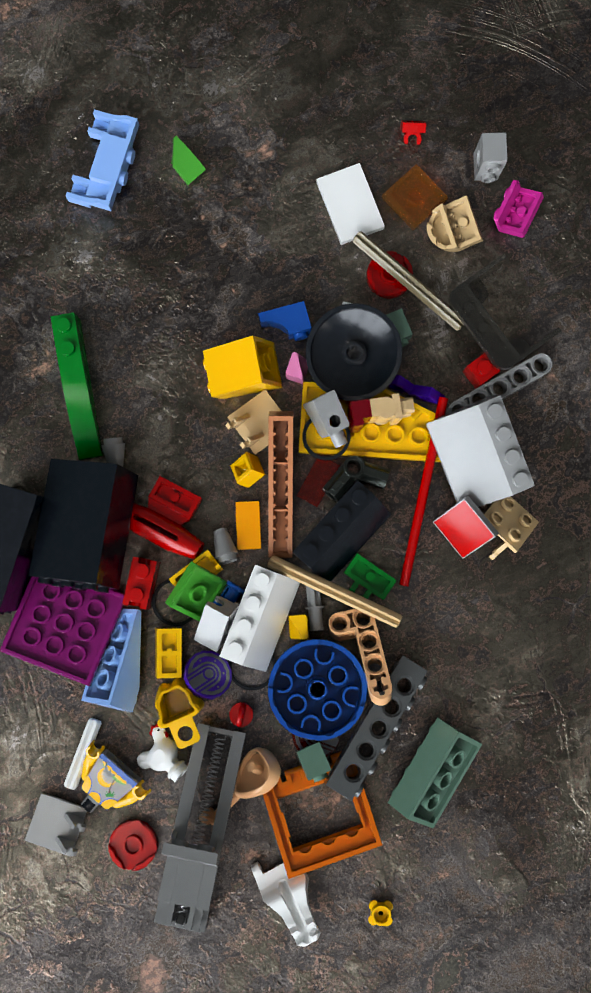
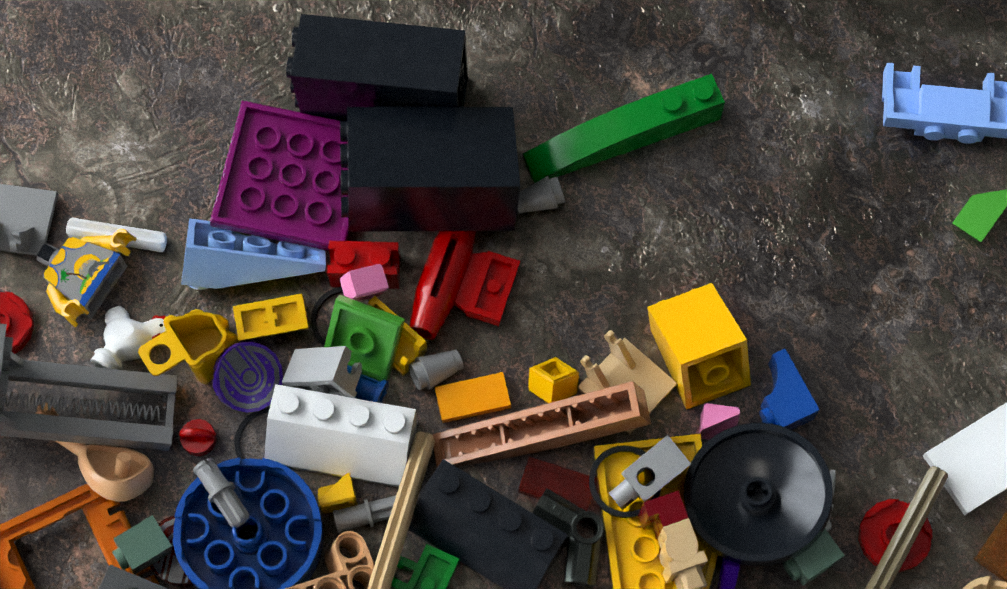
camera: 80 degrees right, 15 degrees down
none -> light grey axle [193,457,249,528]
none -> bright pink slope [340,264,389,301]

